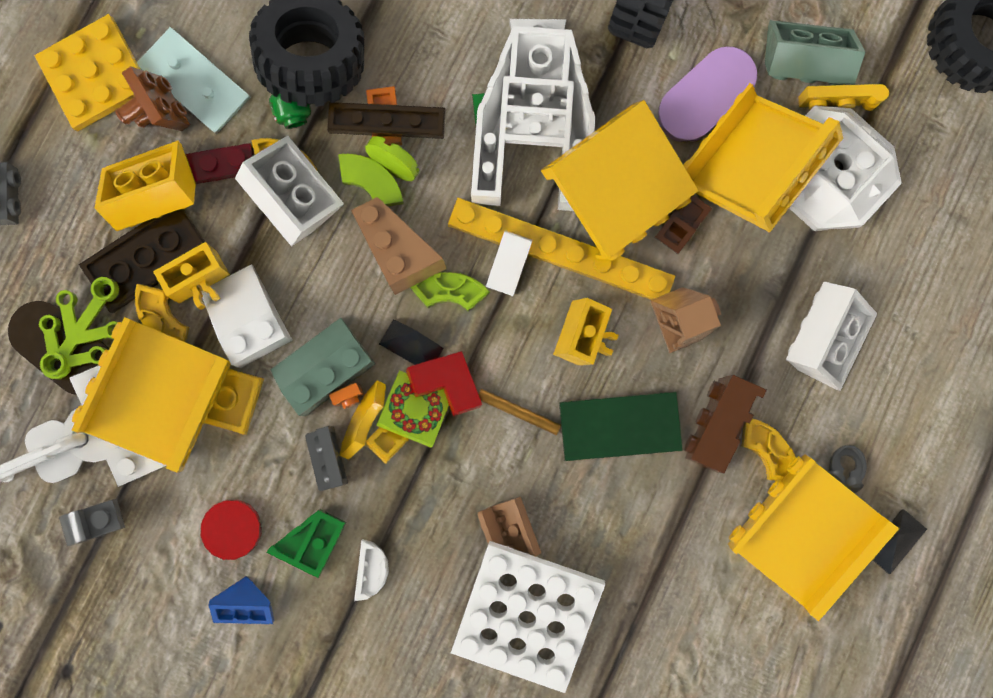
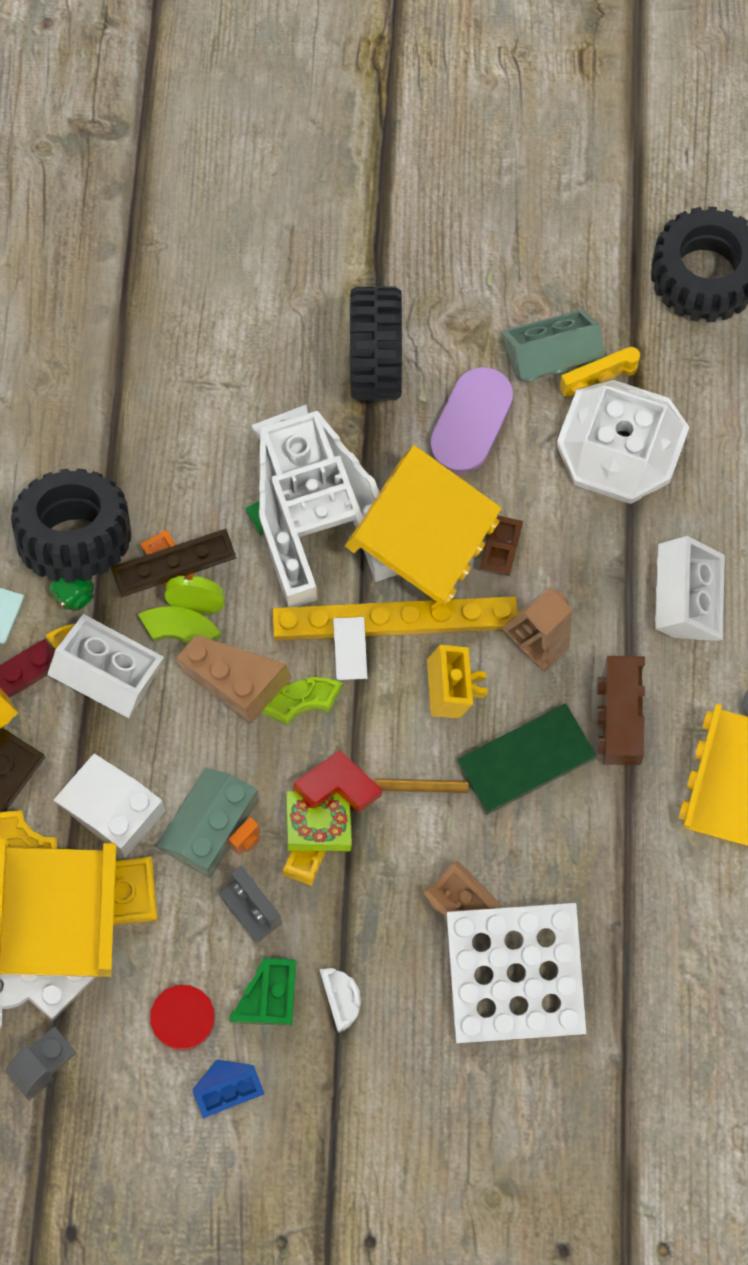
camera: 20 degrees left, 15 degrees down
yellow brick [153,242,230,310] -> none
yellow tile [339,380,386,460] -> none
black slope [379,319,444,365] -> none
yellow panel [683,83,843,232] -> none
yellow tile [741,419,796,481] -> none

